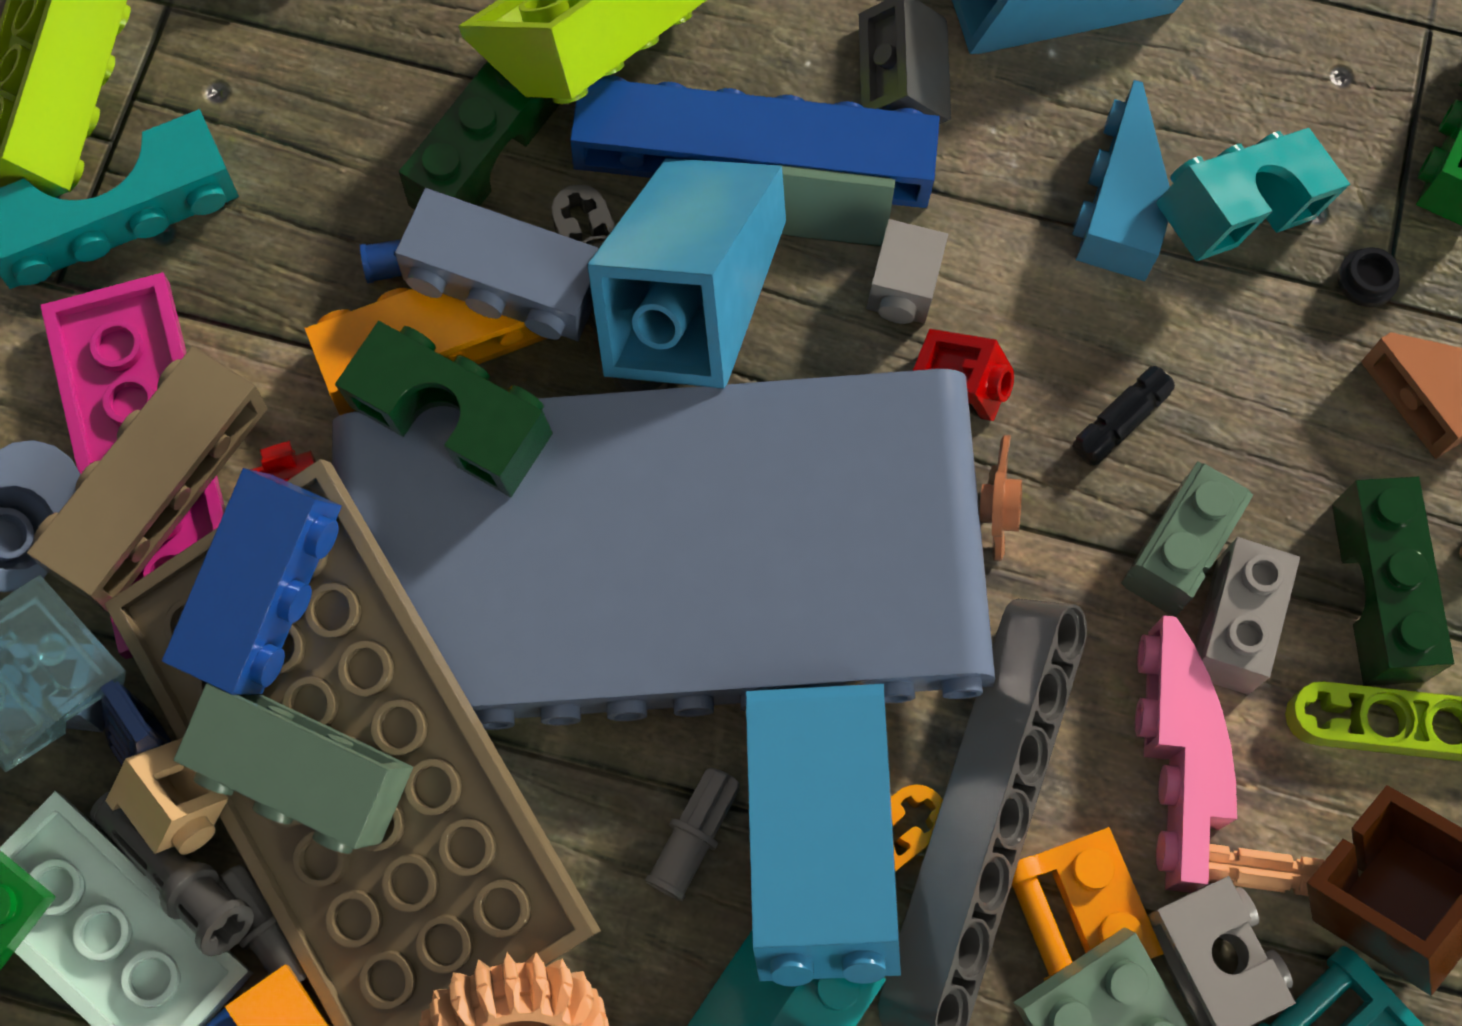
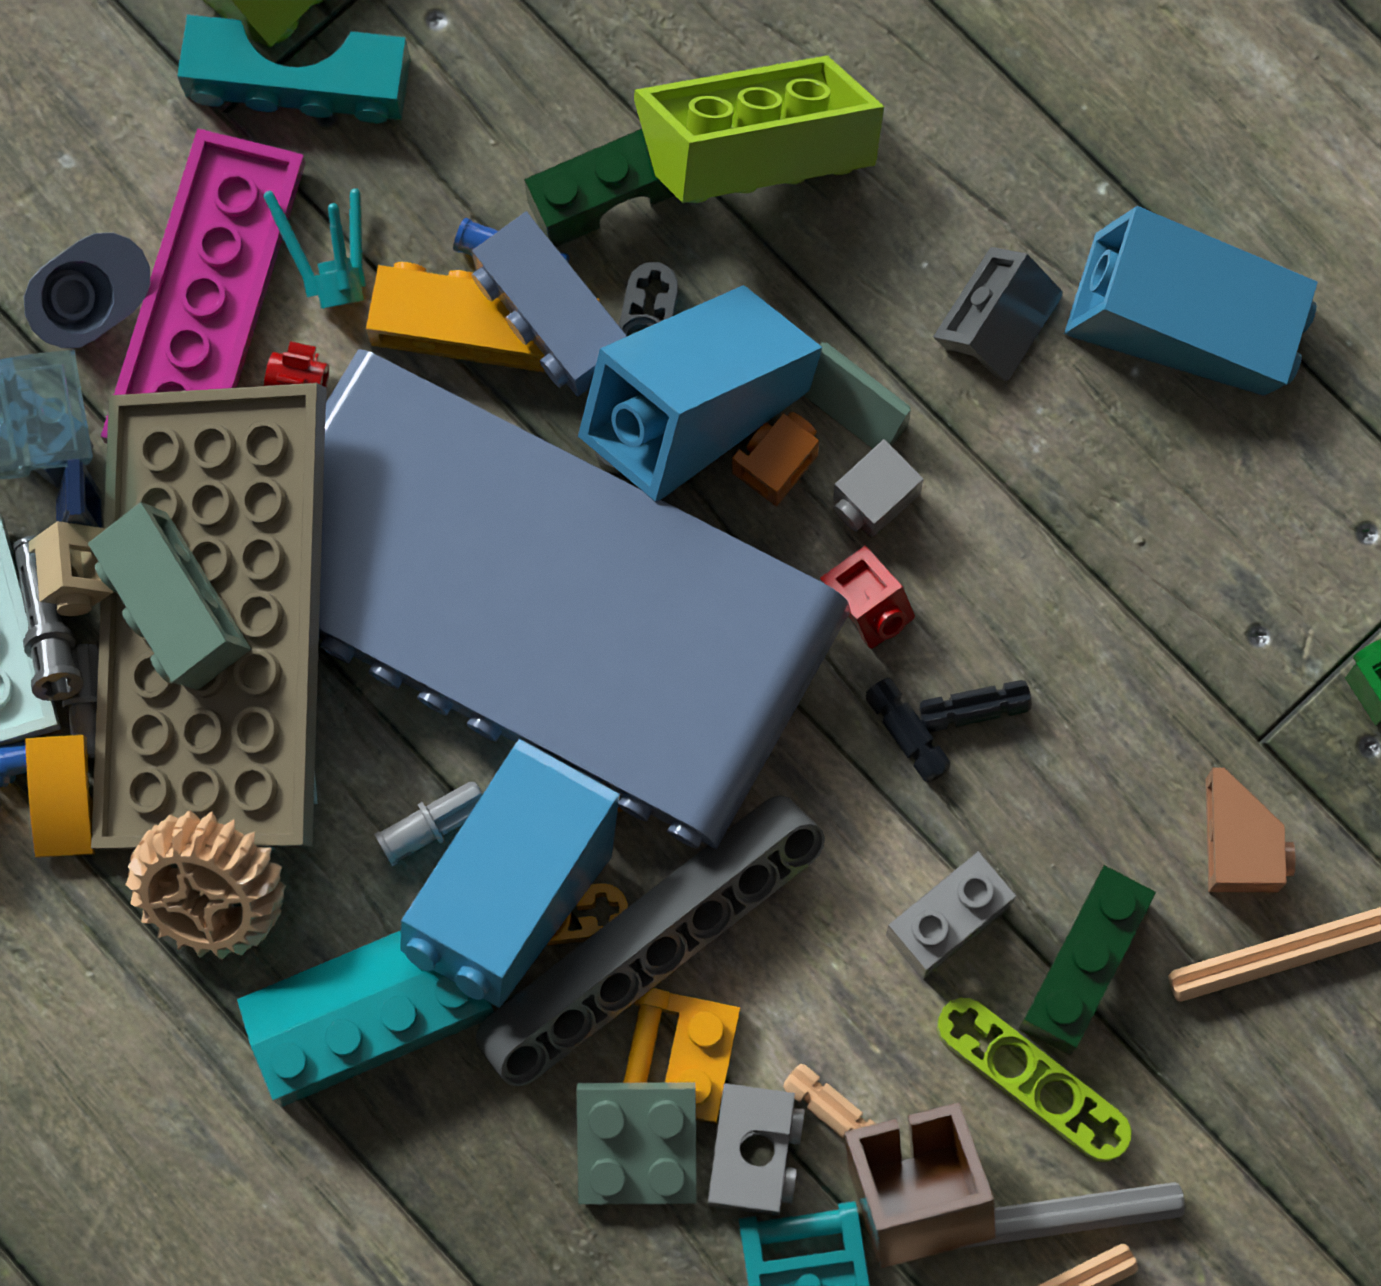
camera: 40 degrees right, 5 degrees up
dark tan brick [27,345,268,613] -> none
blue brick [162,468,342,695] -> none
dark green arch [335,320,553,497] -> none
blue brick [570,75,940,208] -> none
nougat plate [979,435,1022,561] -> none
dark azure slope [1072,80,1170,281] -> none
sand green brick [1121,461,1254,617] -> none
bright pink slope [1135,616,1237,893] -> none
teal arch [1156,128,1350,262] -> none
black plate [1337,247,1400,307] -> none
none -> teal plant [264,188,366,309]
none -> orange brick [732,412,819,507]
none -> black axle [866,678,950,782]

